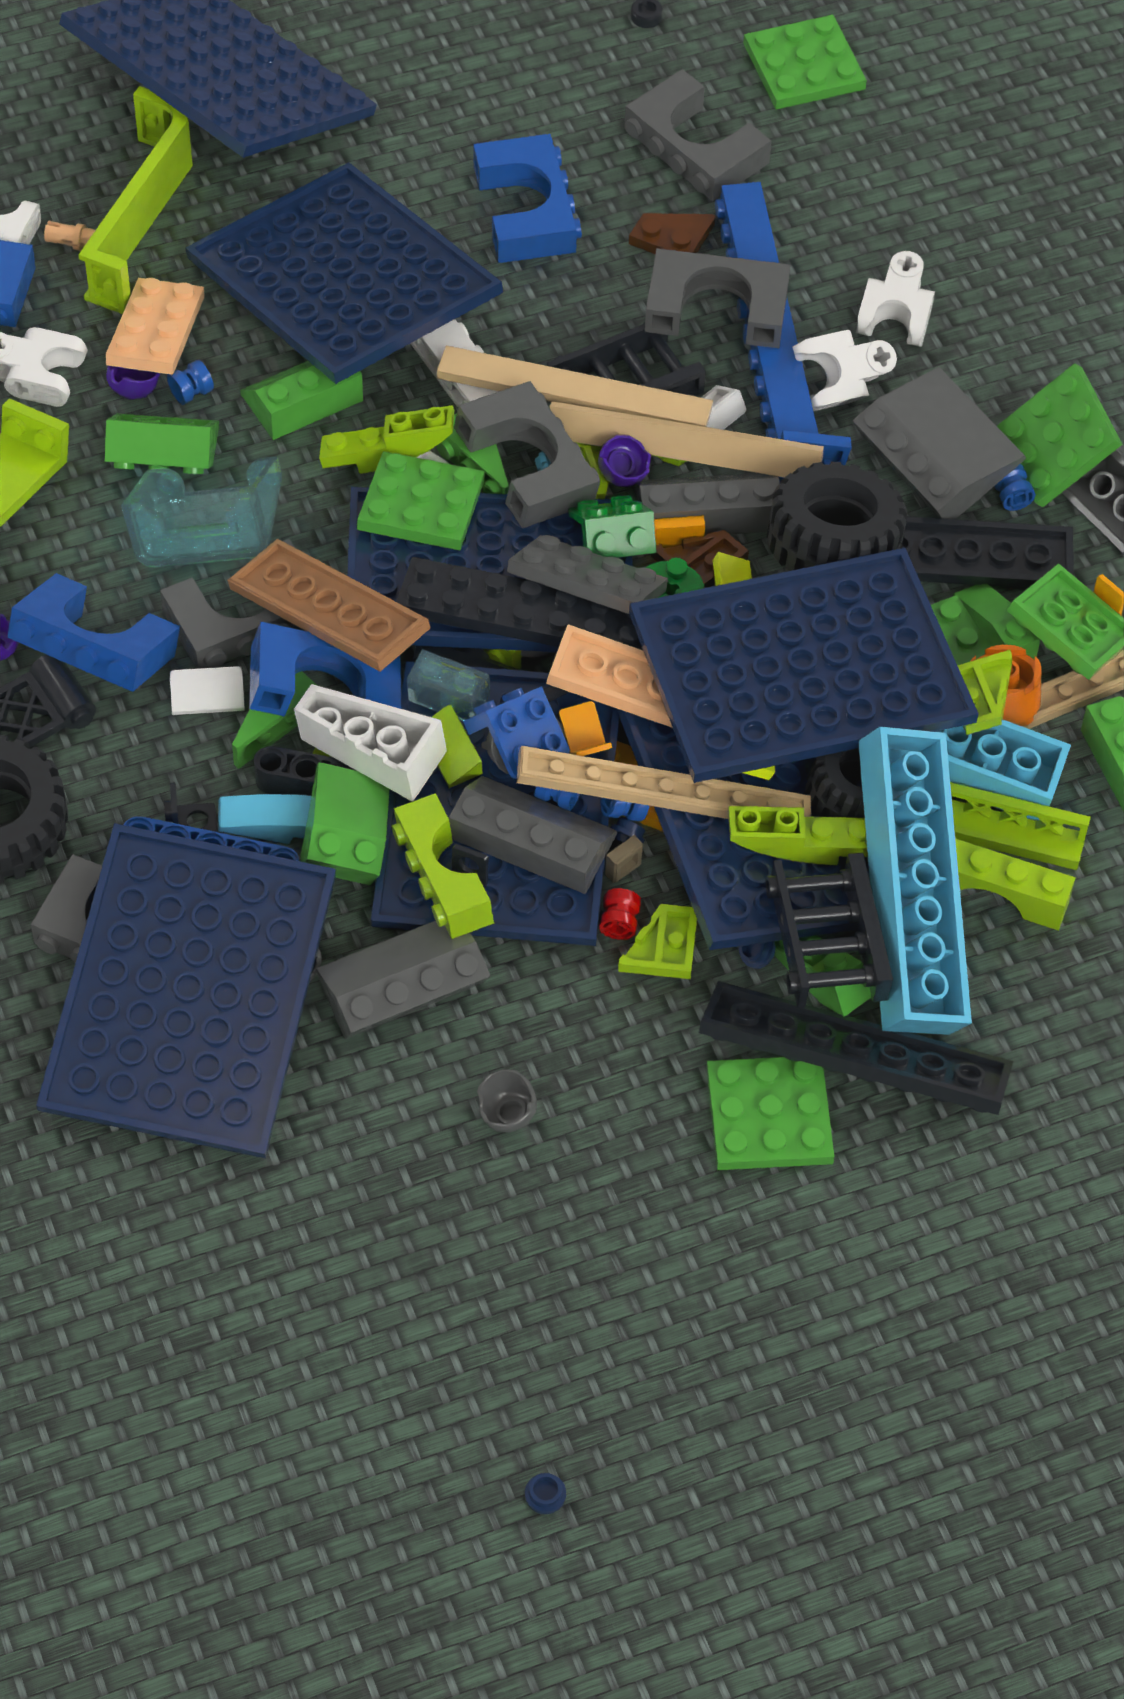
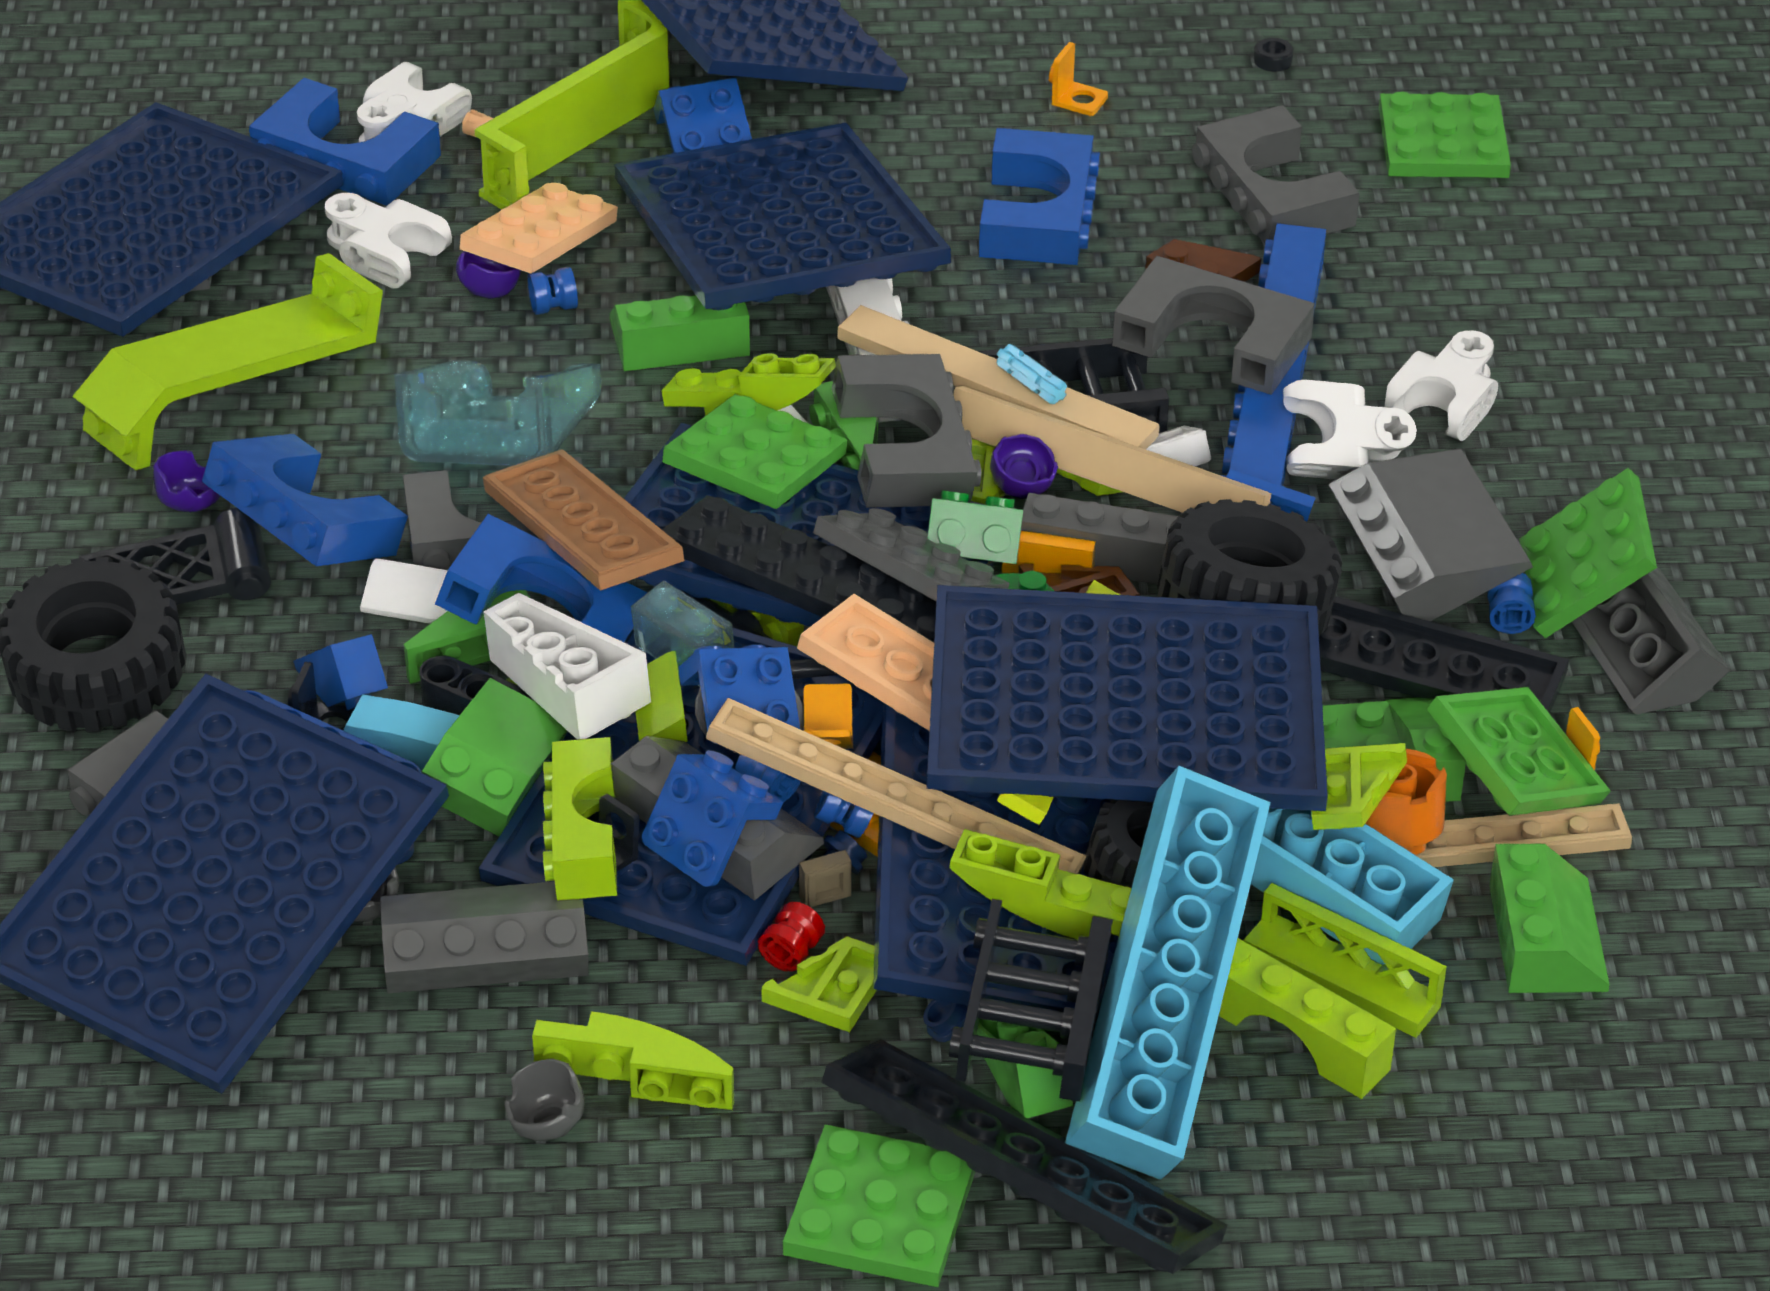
camera: 20 degrees right, 15 degrees down
bright green slope [105,413,219,474] -> none
none -> blue slope [293,634,388,711]
none -> lime slope [532,1011,734,1110]
none -> blue bracket [642,750,784,887]
none -> blue bracket [654,78,752,153]
none -> medium azure axle [996,344,1067,404]
none -> light orange bracket [1049,42,1108,116]

